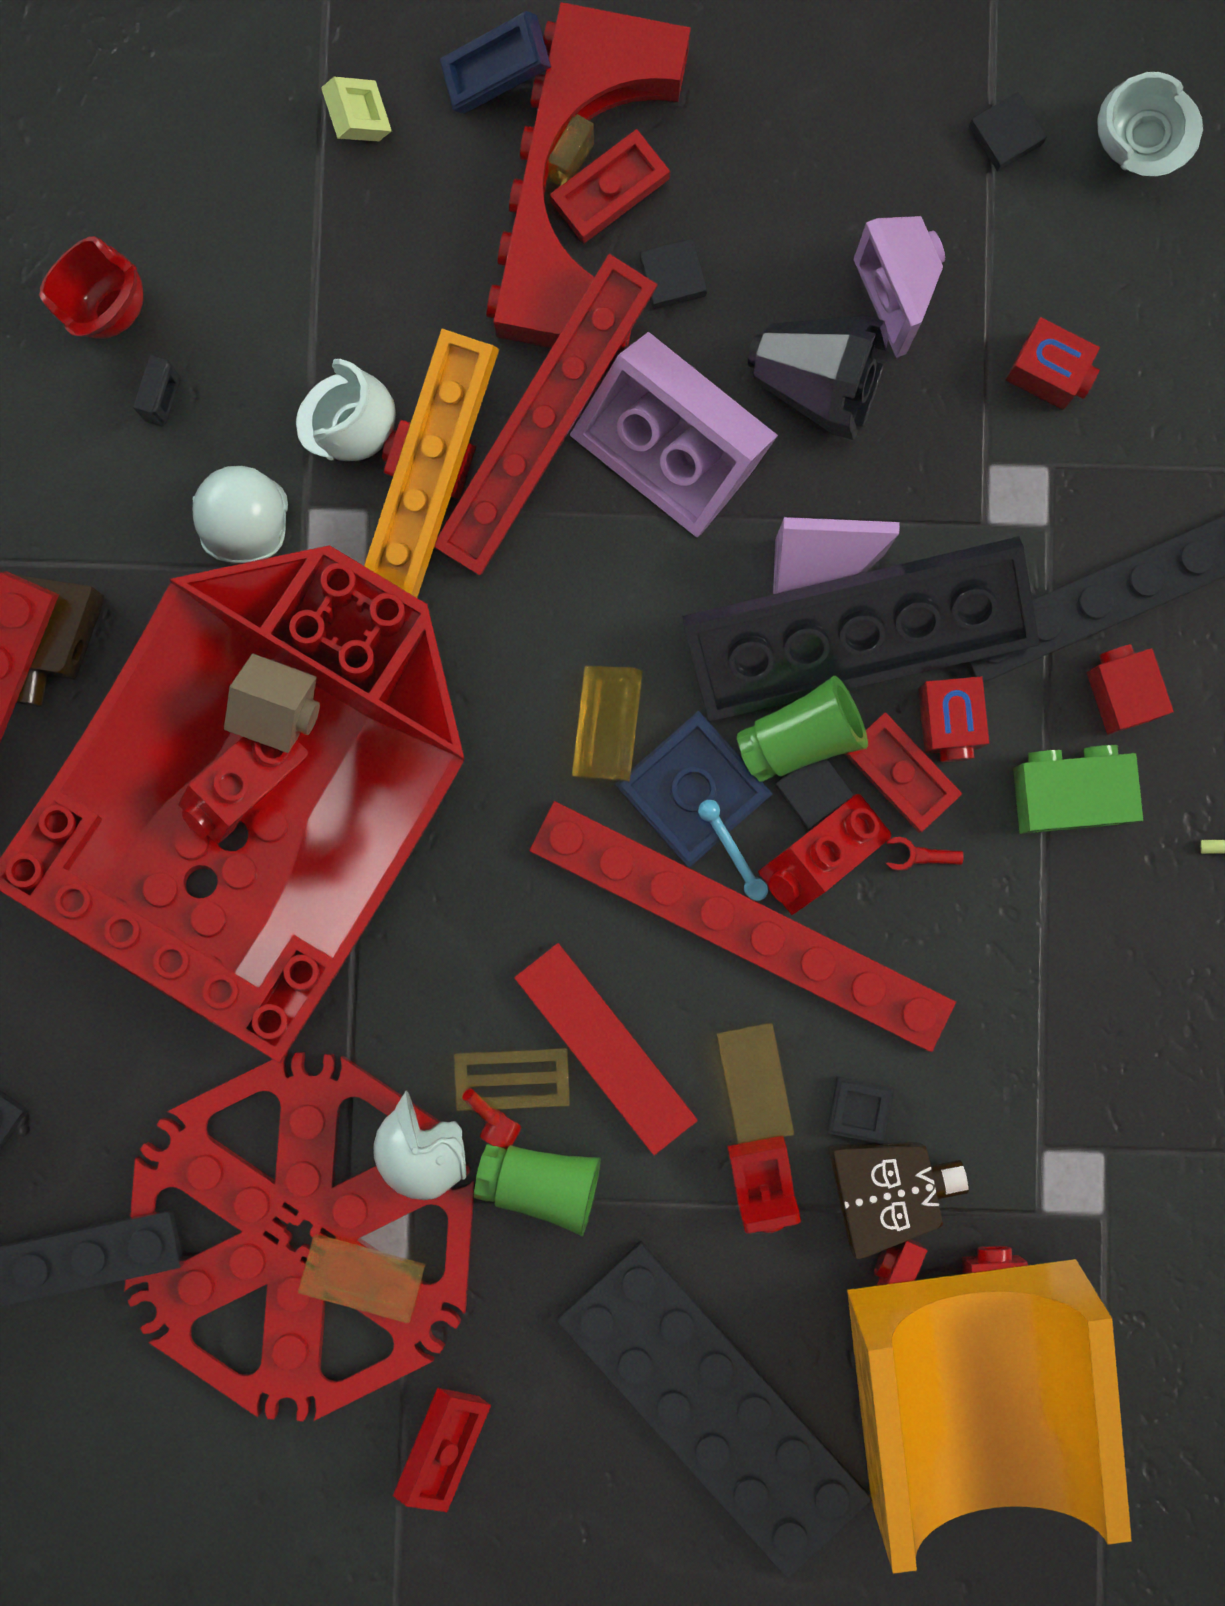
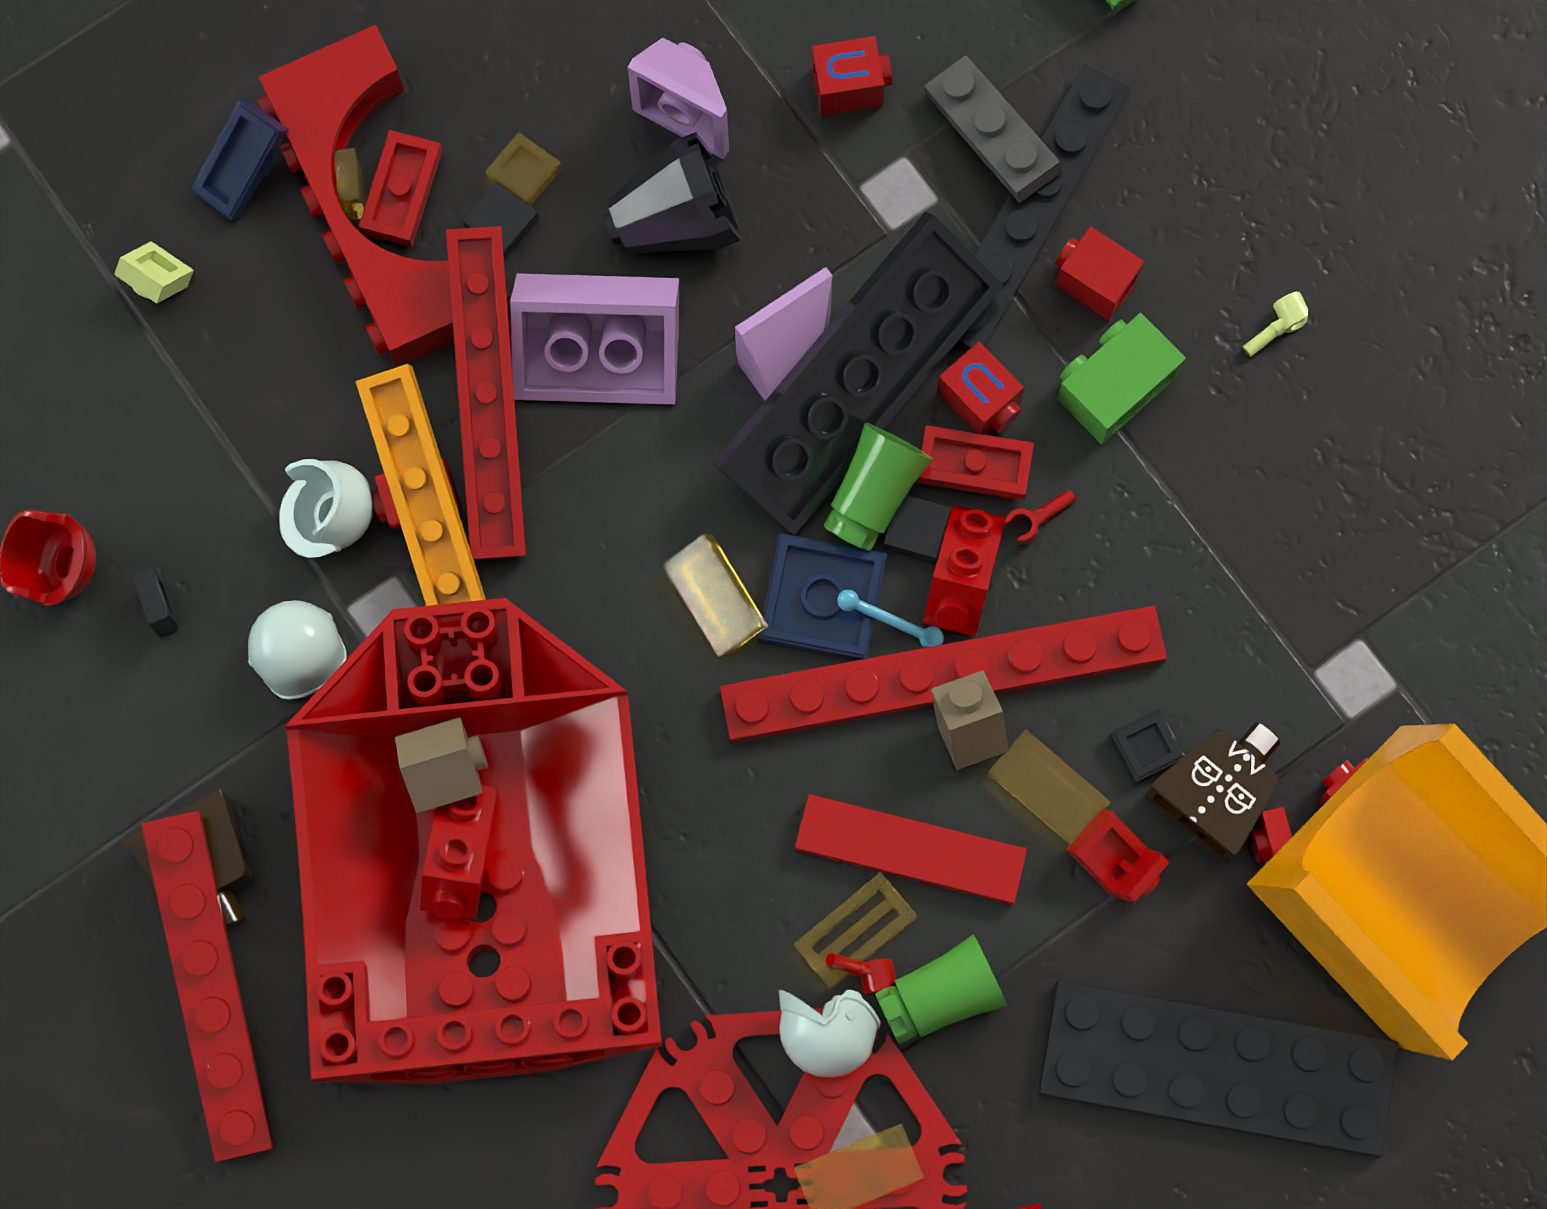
camera: 35 degrees left, 10 degrees down
none -> clear yellow tile [485,132,562,206]
none -> dark grey plate [924,55,1063,203]
none -> dark tan brick [931,670,1009,770]

